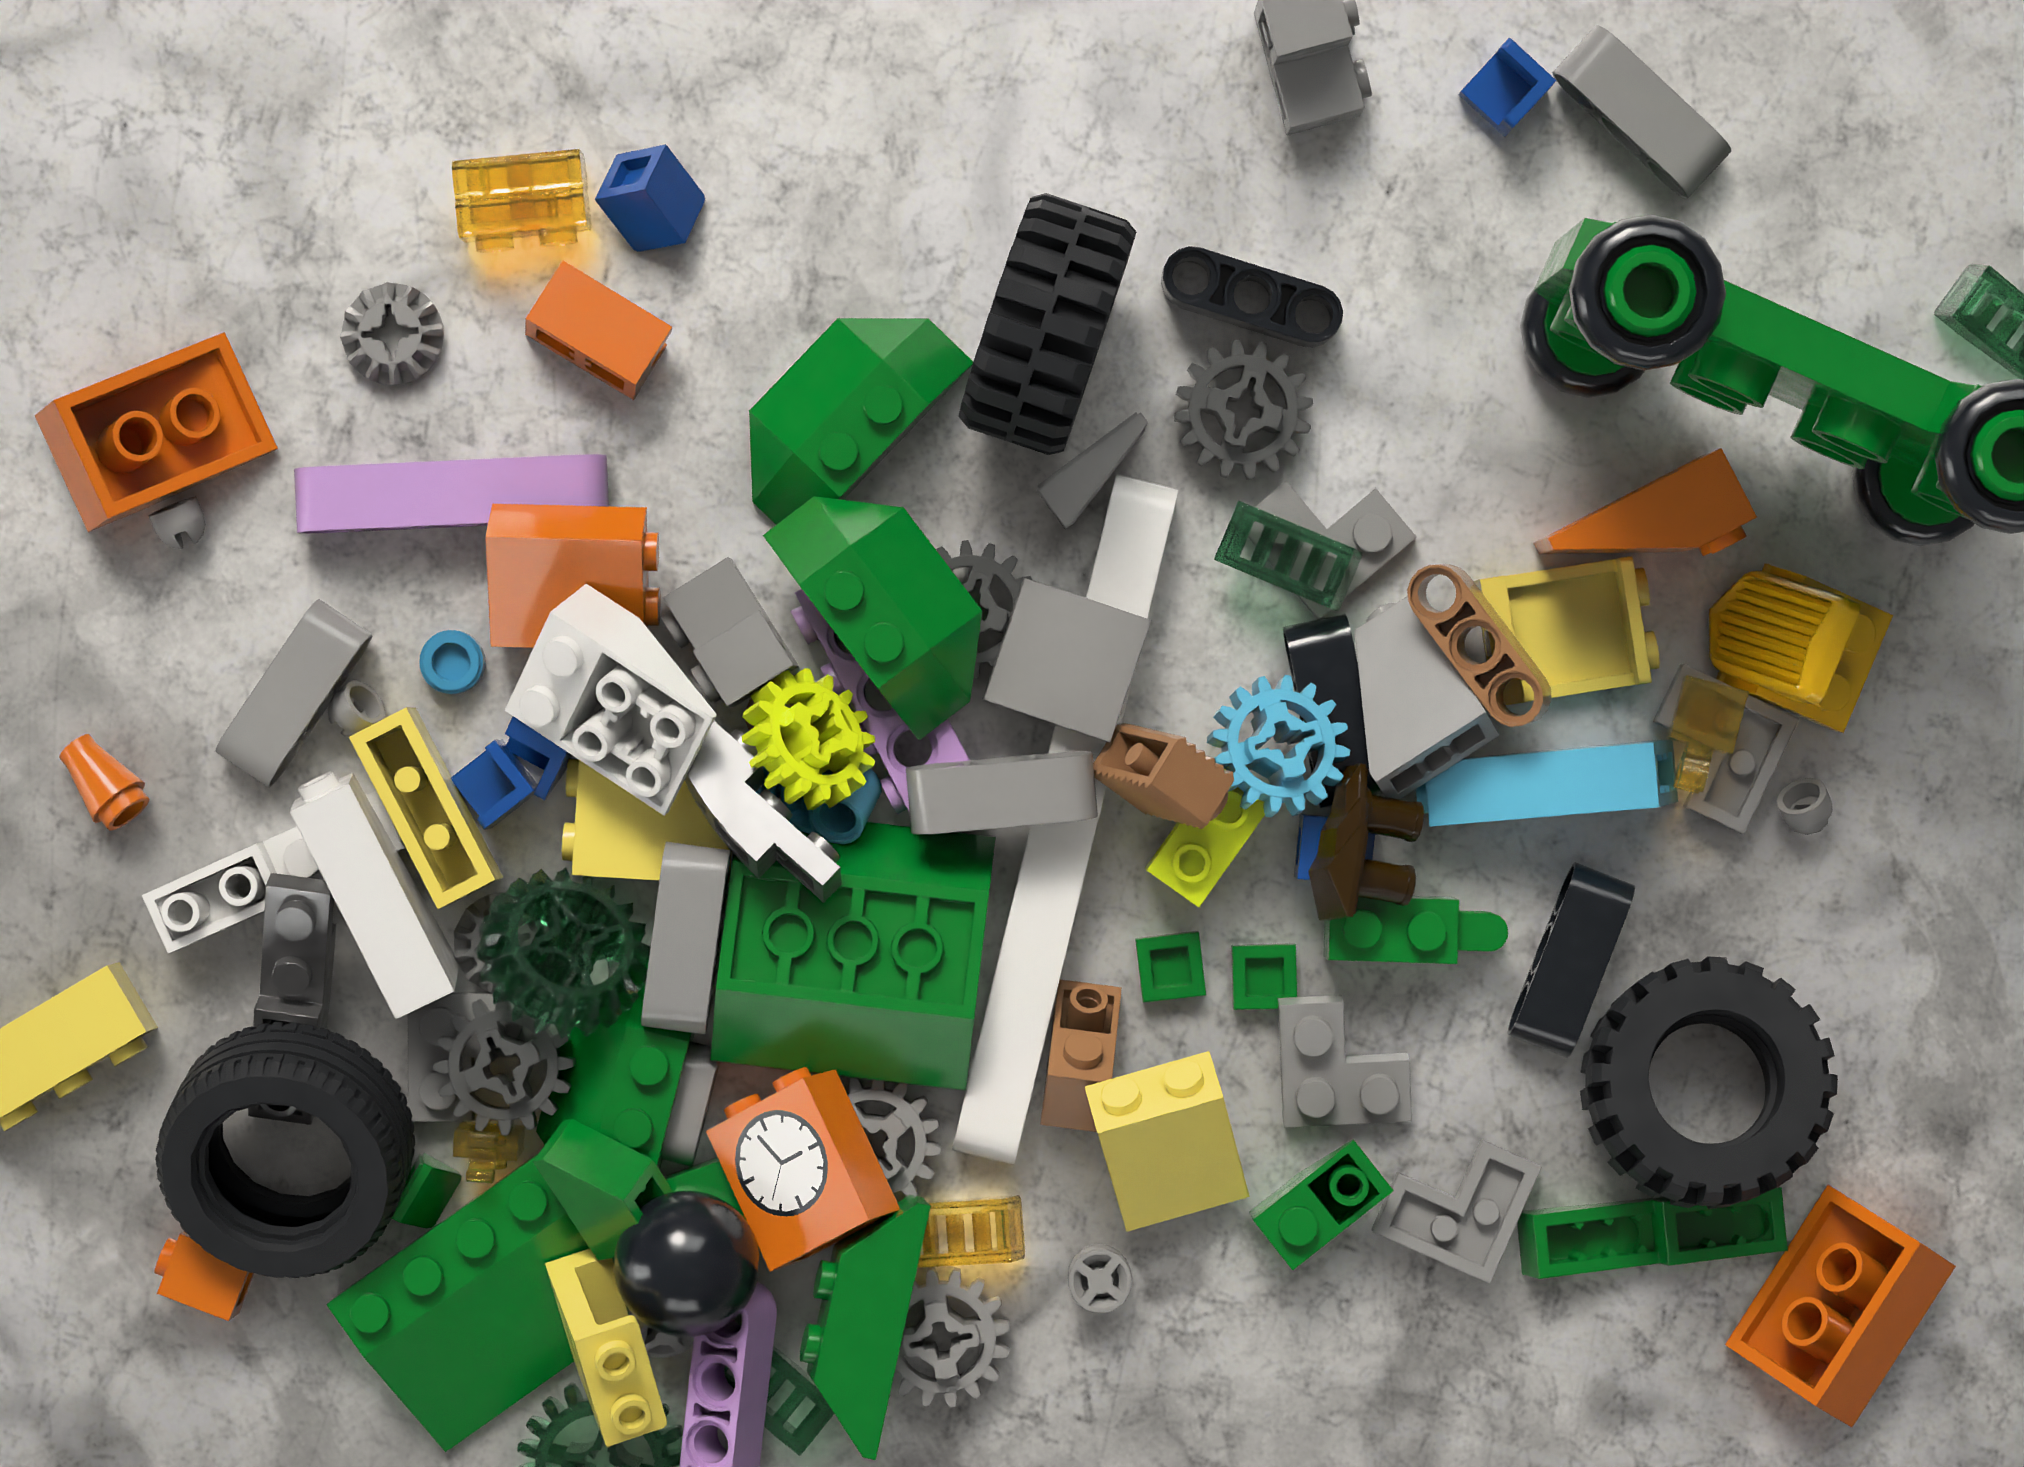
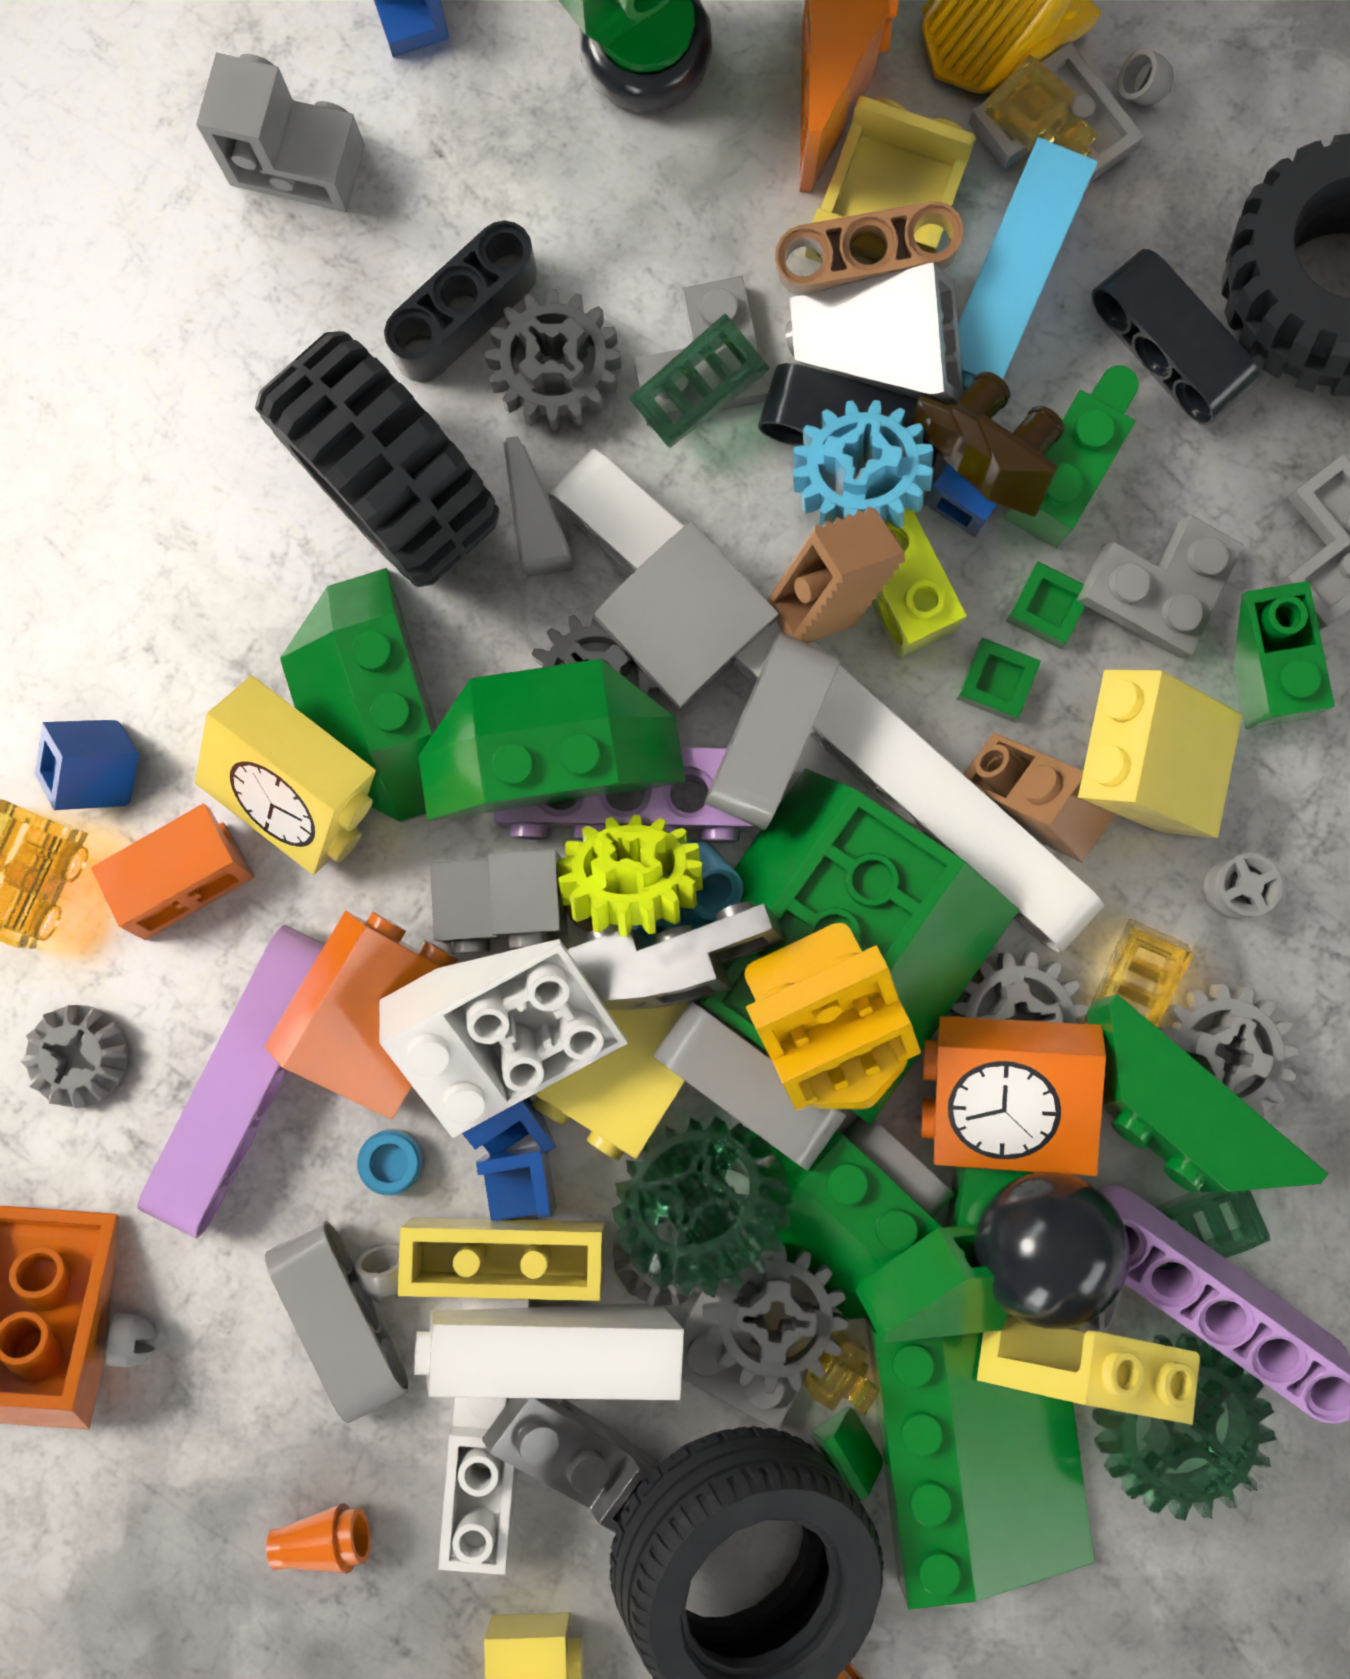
camera: 55 degrees left, 5 degrees down
none -> light yellow brick [195,675,376,875]
none -> yellow piece [744,923,921,1111]

